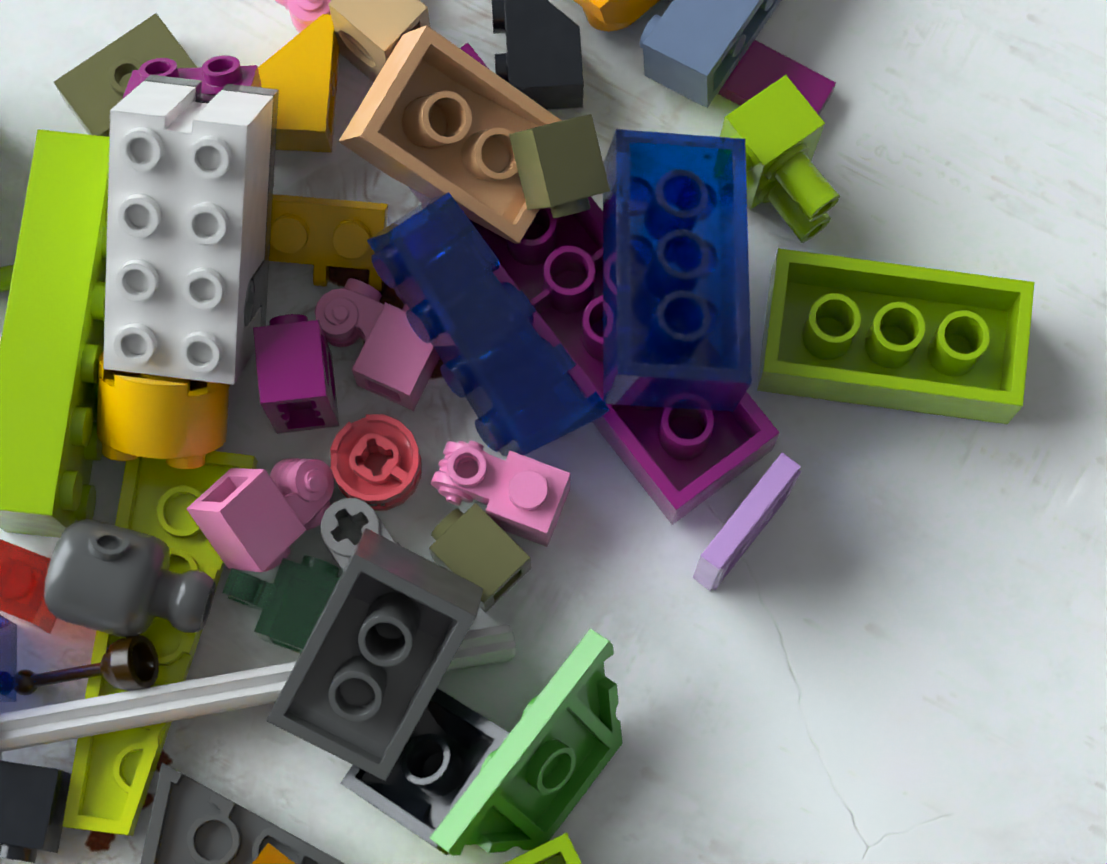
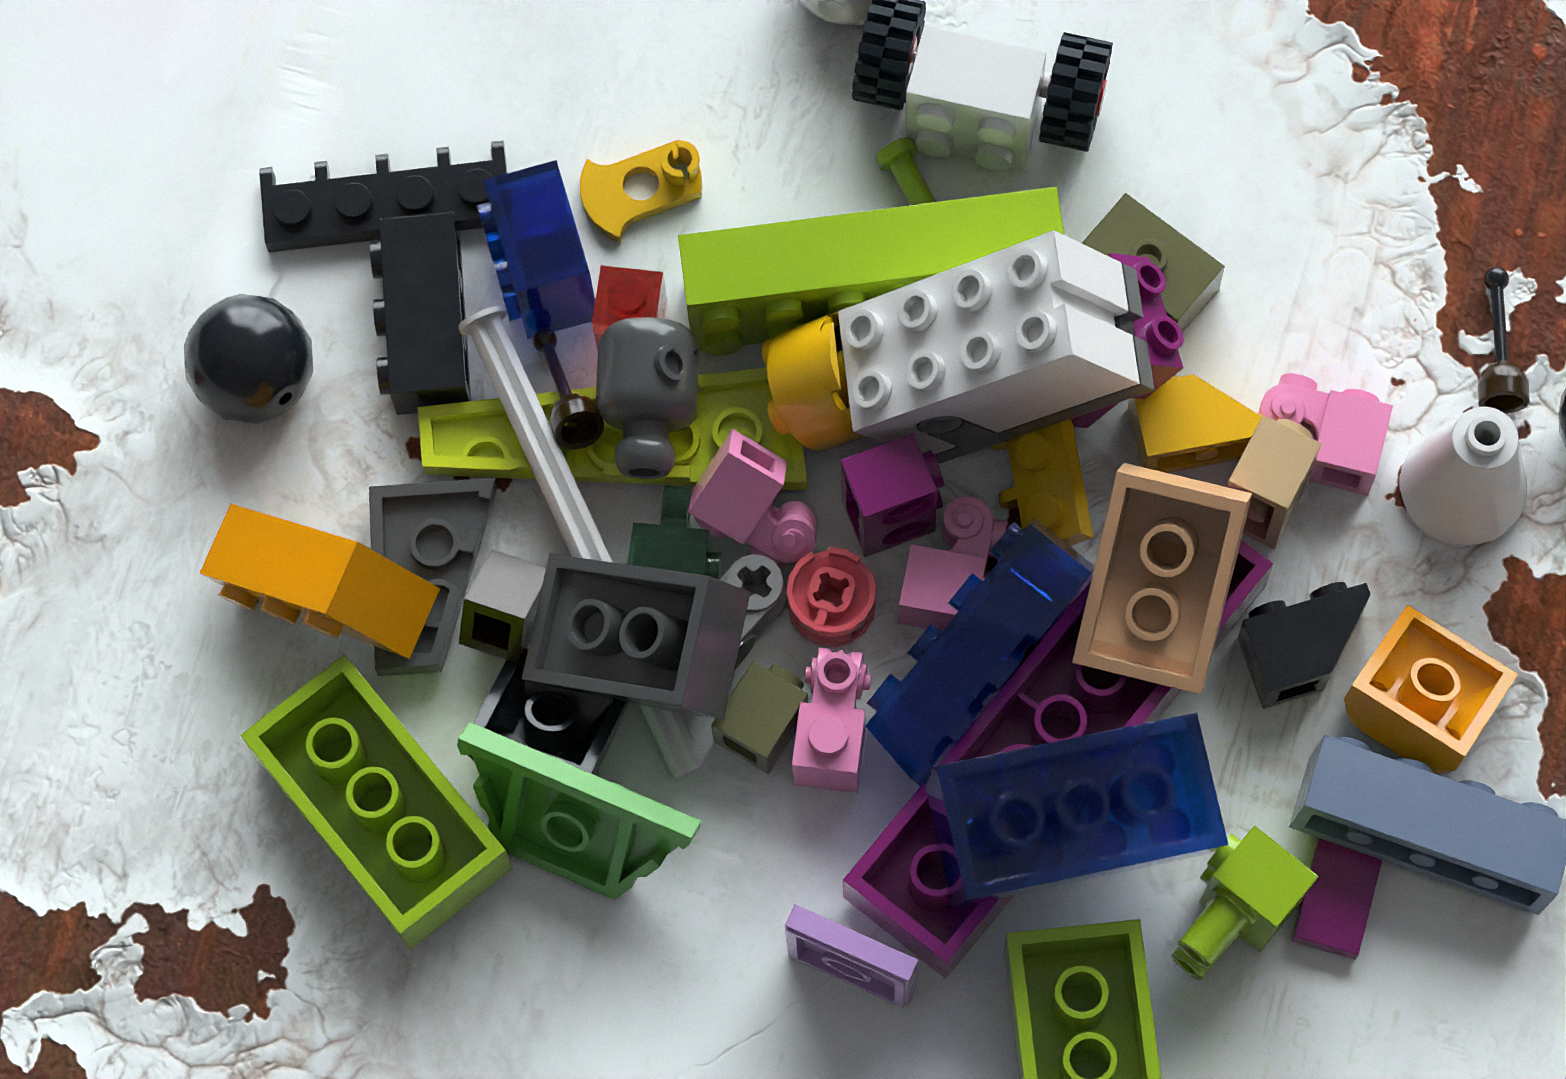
camera: 80 degrees right, 5 degrees down
olive brick [509,114,610,218] -> none
none -> brick [458,549,546,664]

